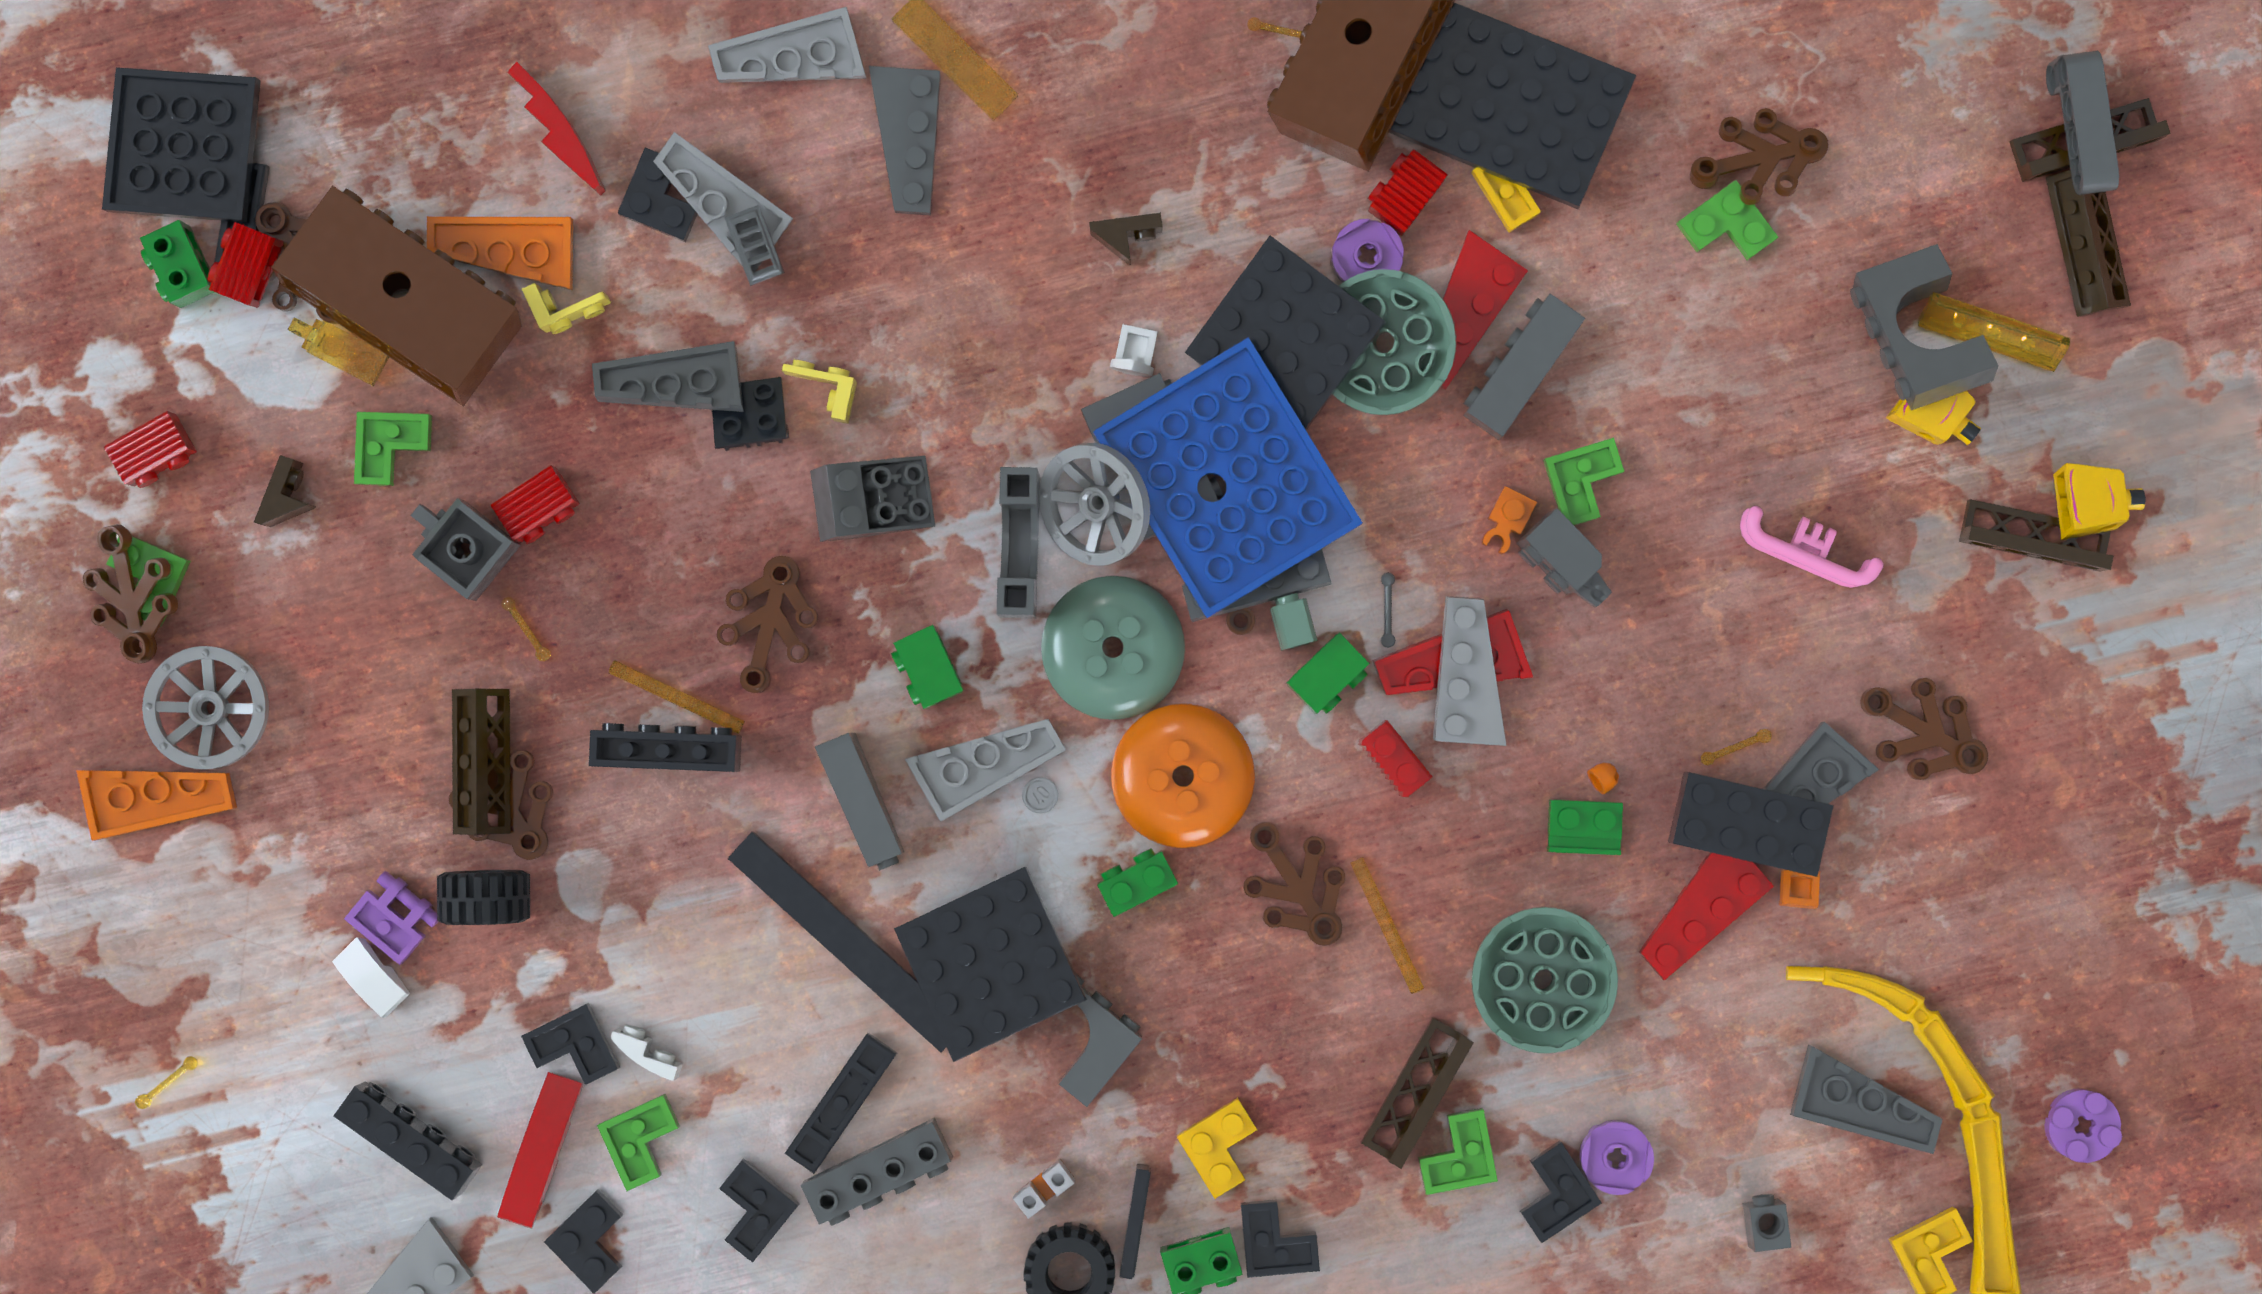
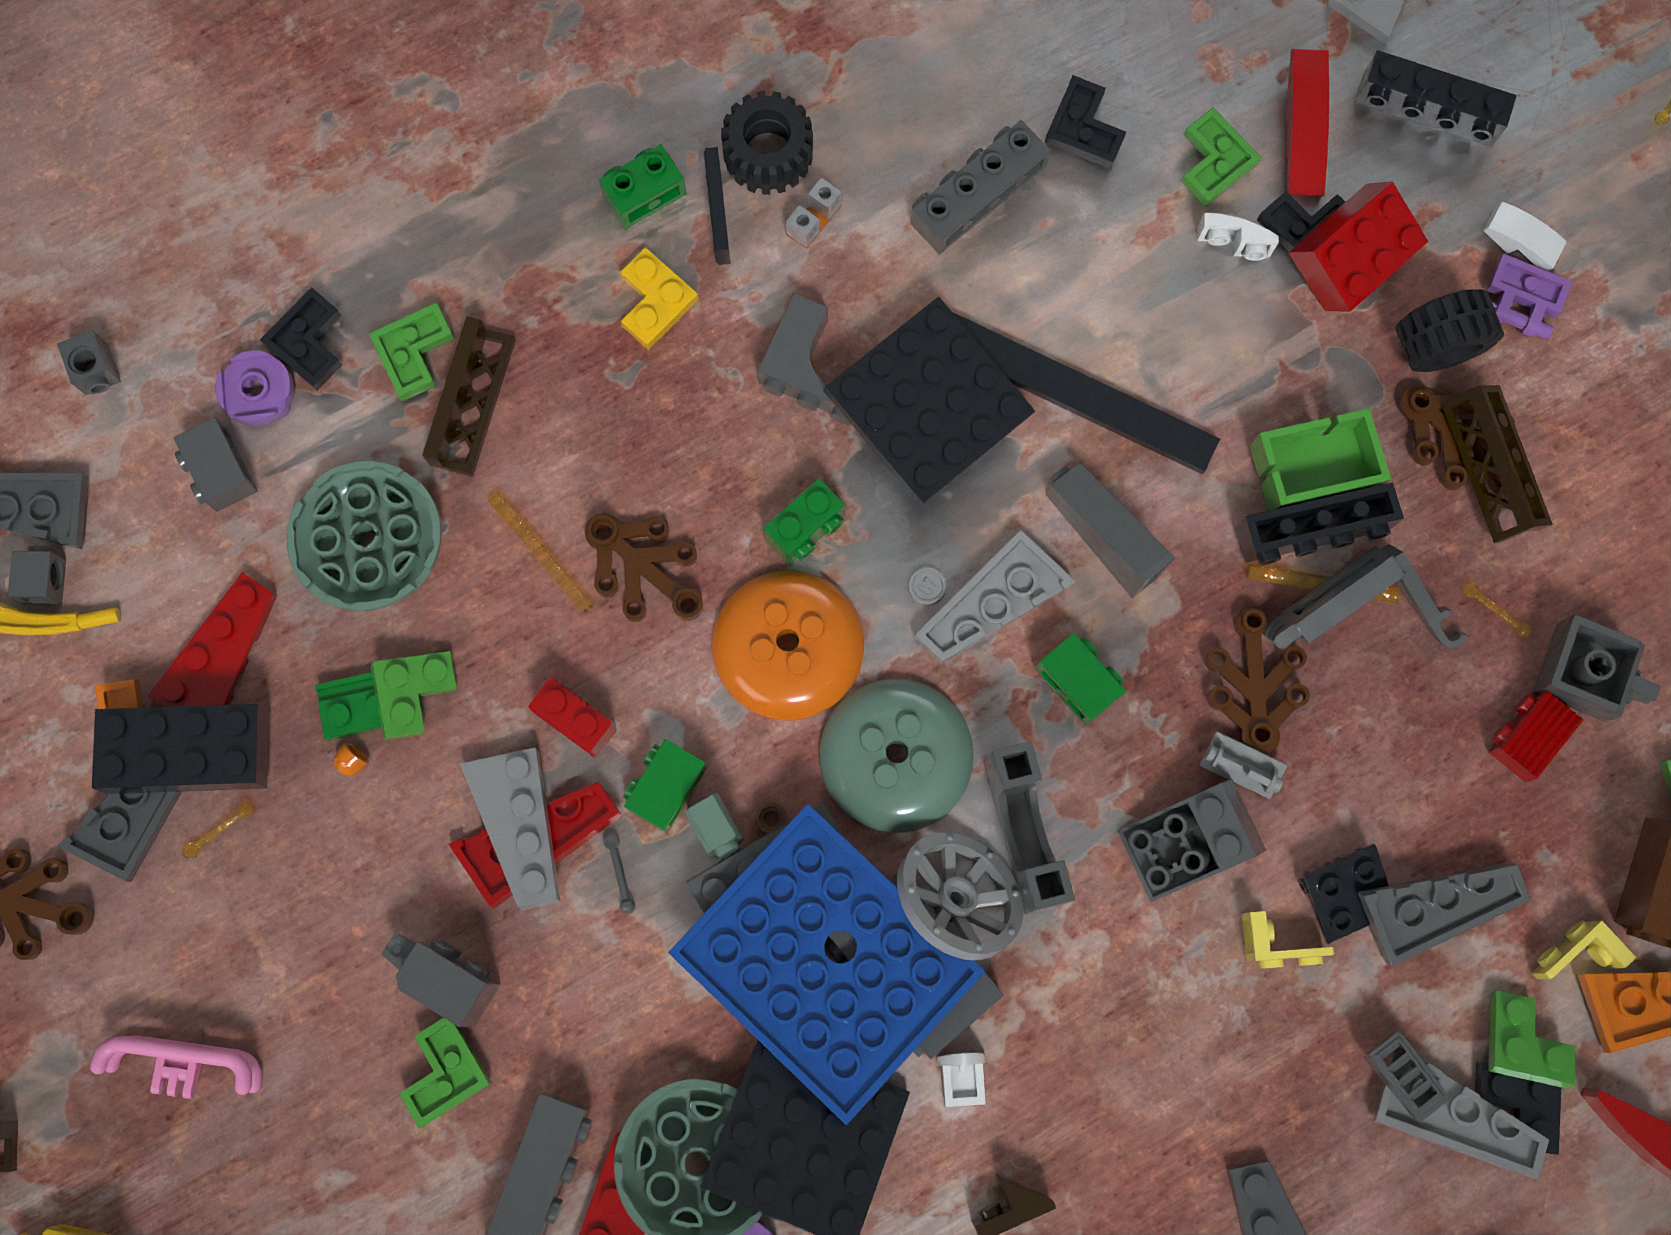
camera: 160 degrees right, 10 degrees down
black plate [544,1189,623,1294] -> none
black plate [784,1033,897,1174] -> none
black plate [1241,1200,1320,1278] -> none
orange plate [1482,486,1537,554] -> none
none -> dark grey brick [8,546,66,605]
none -> dark grey brick [173,417,258,512]
none -> bright green plate [371,651,457,740]
none -> light grey hinge [1199,731,1288,799]
none -> bright green piece [1249,408,1391,511]
none -> dark grey hinge [1263,544,1468,648]
none -> red brick [1288,181,1429,312]
none -> bright green plate [1488,990,1575,1089]

